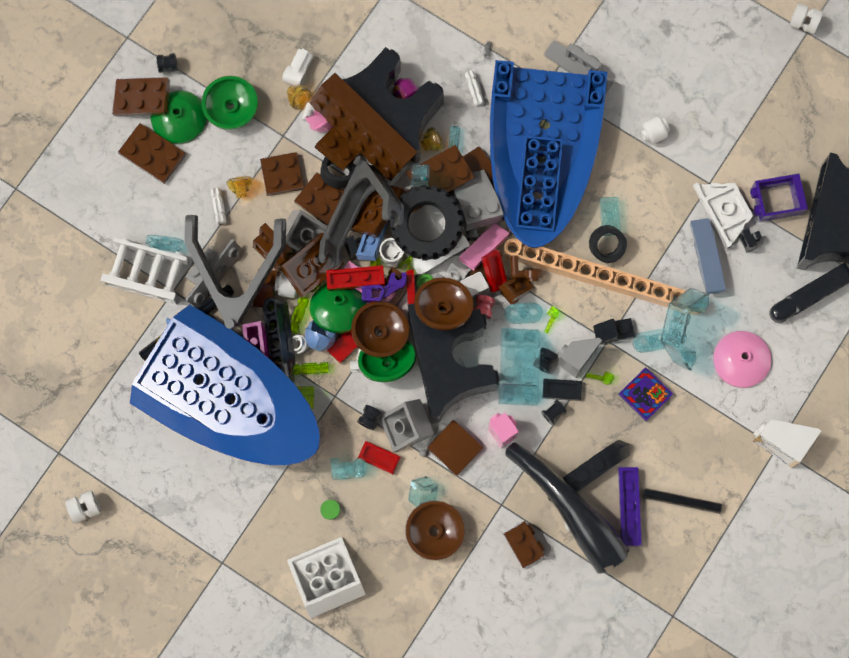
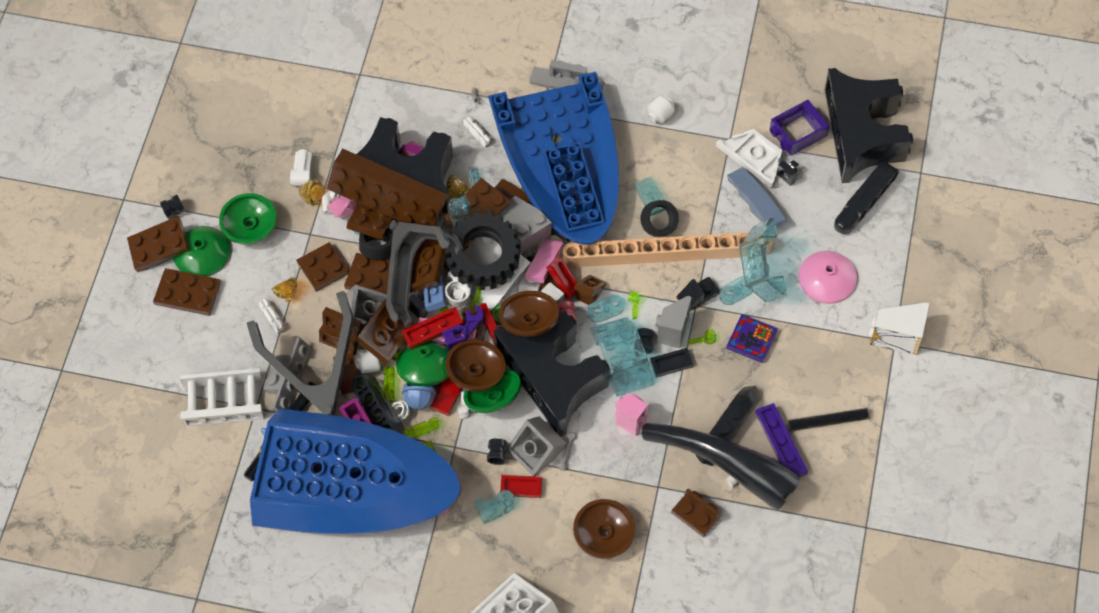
camera: 20 degrees left, 15 degrees down
clear light blue plate [145,235,184,252] -> none
bright green tile [320,500,340,520] -> none
clear light blue panel [408,476,438,507] -> none
reddish brown slope [426,420,483,476] -> none
reddish brown plate [511,255,542,281] -> none
black bush [541,399,567,425] -> none

